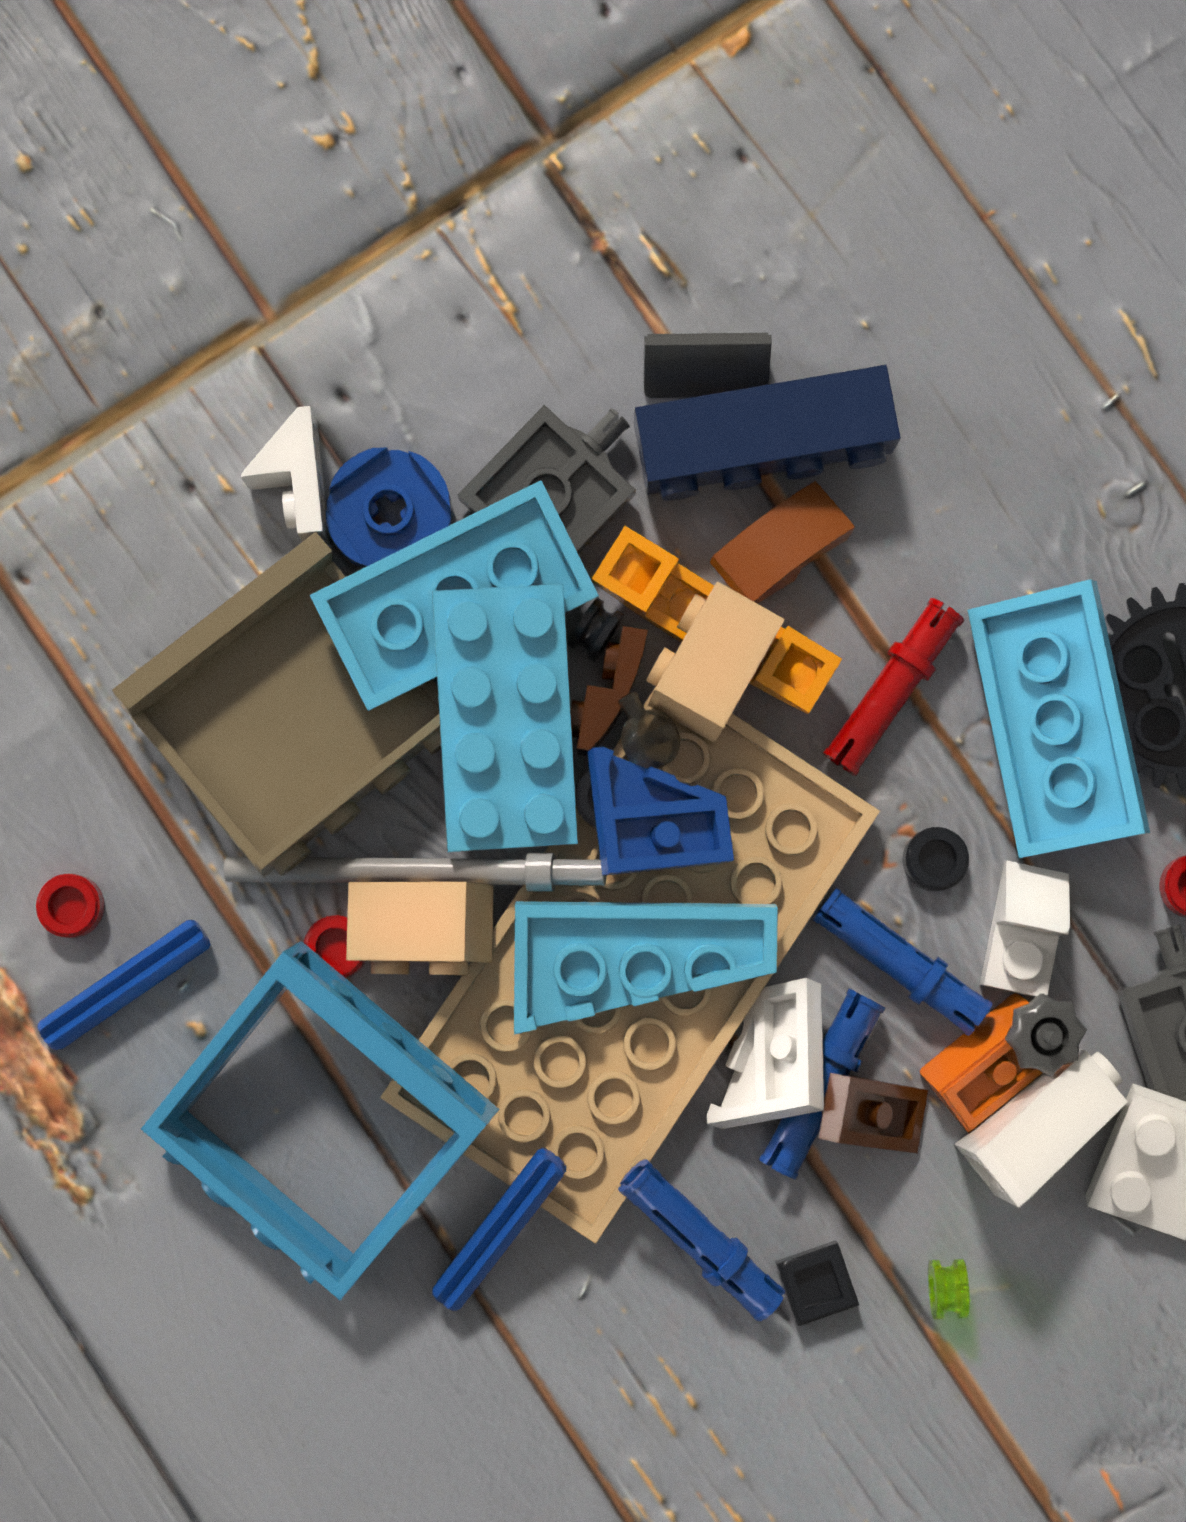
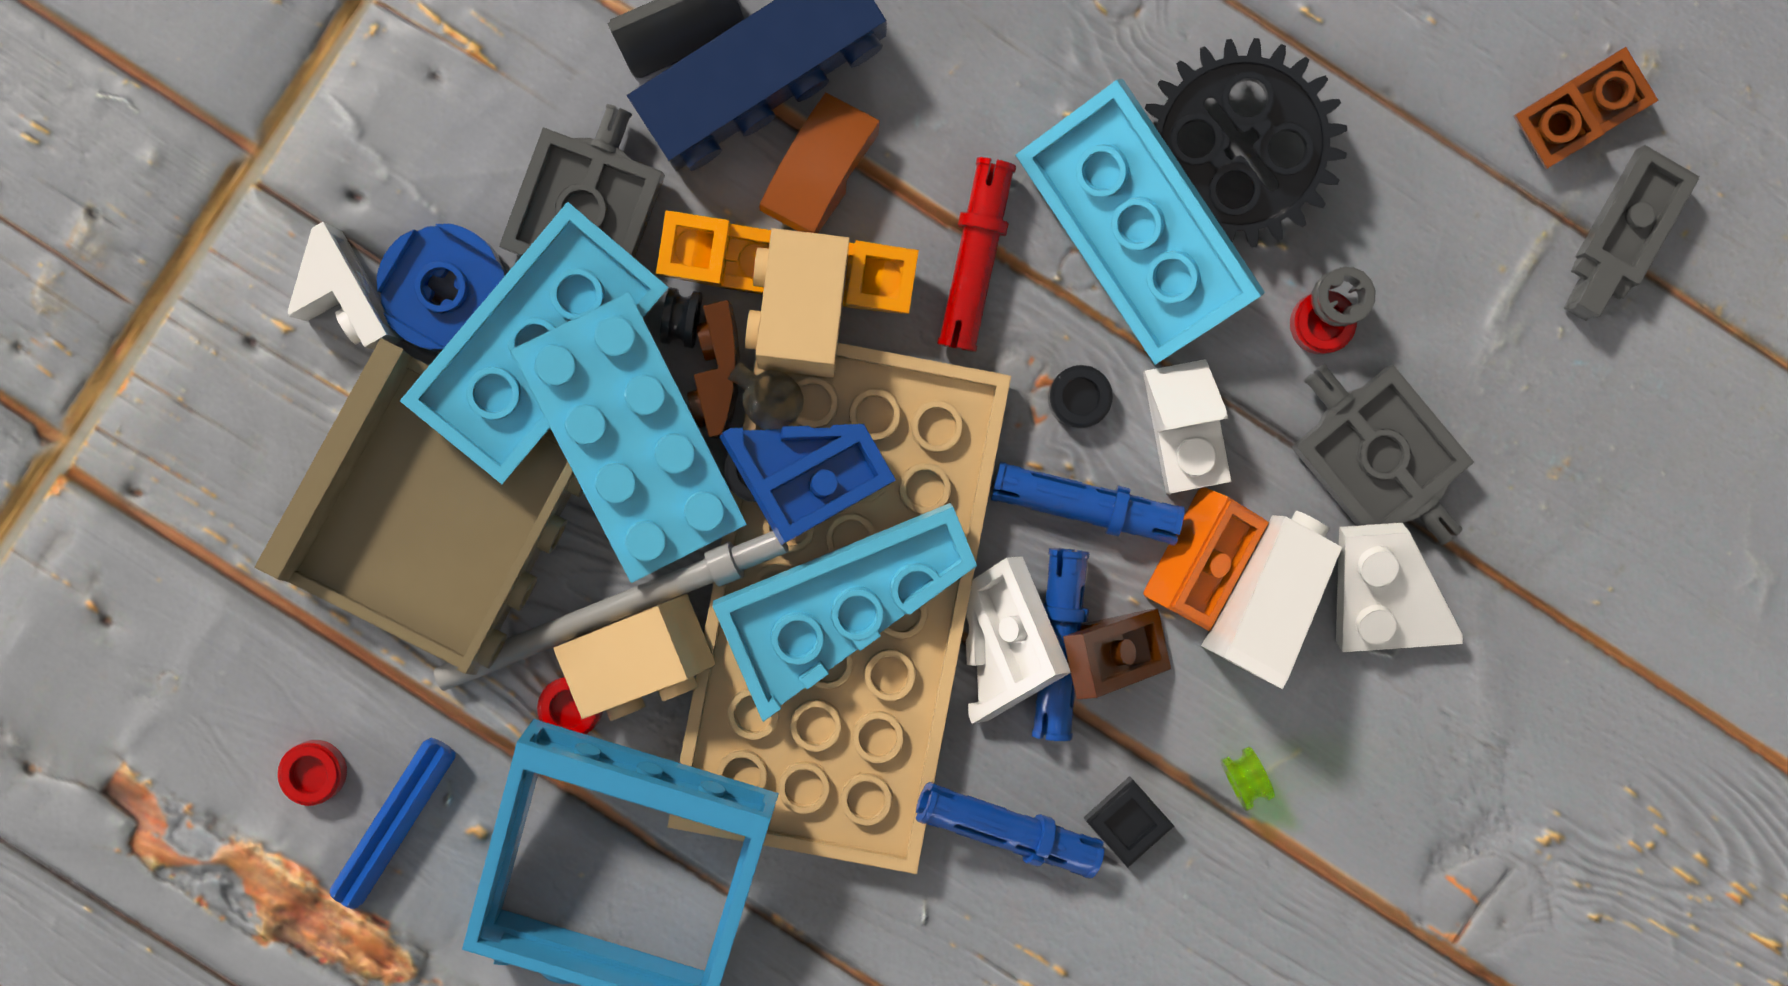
camera: 20 degrees left, 5 degrees up
blue axle [432,1148,567,1311] -> none
dark grey piece [1005,993,1087,1077] -> none

